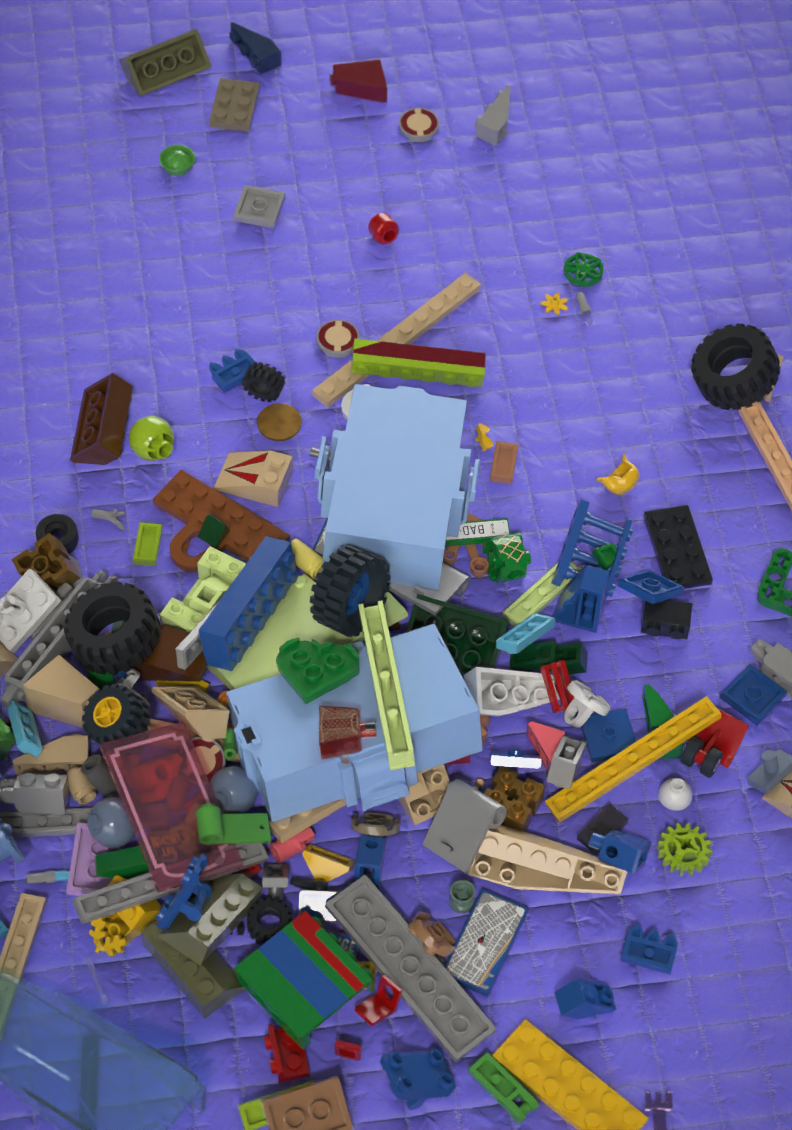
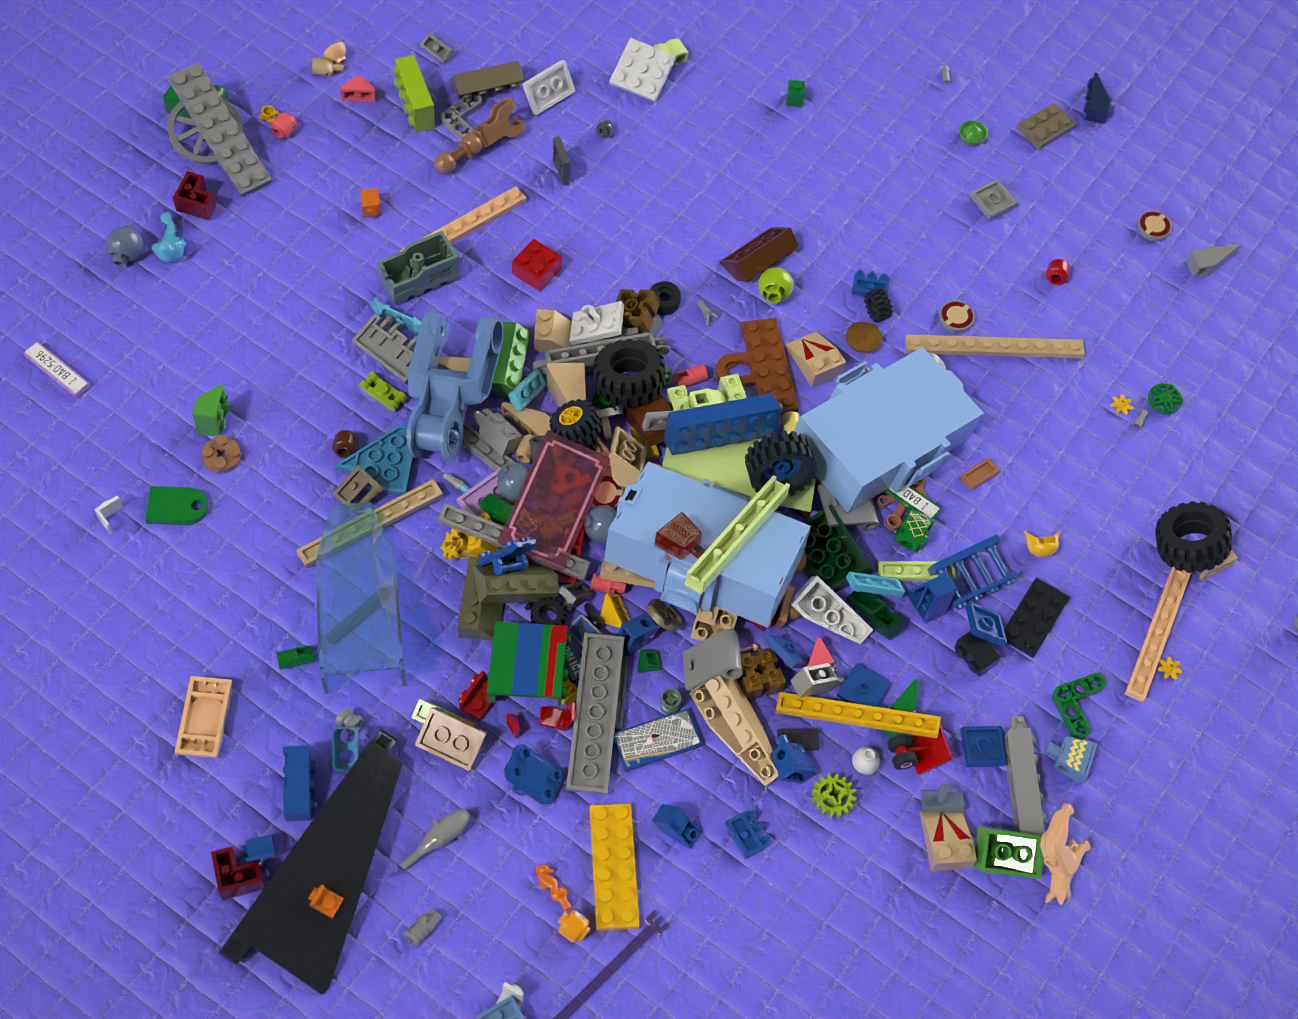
camera: 40 degrees right, 5 degrees up
olive slope [119,29,212,96] -> none
lime tile [133,522,163,567] -> none
bright green door [196,803,271,844] -> none
dark green slope [197,514,230,549] -> none
green plate [276,638,360,704] -> none
dark red slope [329,59,387,103] -> none
lime brick [351,338,486,387] -> none
medium nougat plate [408,911,456,957] -> none
bright green plate [468,1052,539,1124] -> none
yellow piece [475,423,493,452] -> none
red tile [540,660,575,713] -> none
white tile [564,680,611,728] -> none
green tile [592,542,617,570] -> none
none -> green slope [637,649,661,673]
none -> coral hinge [672,364,708,387]
none -> light grey piece [941,60,950,84]

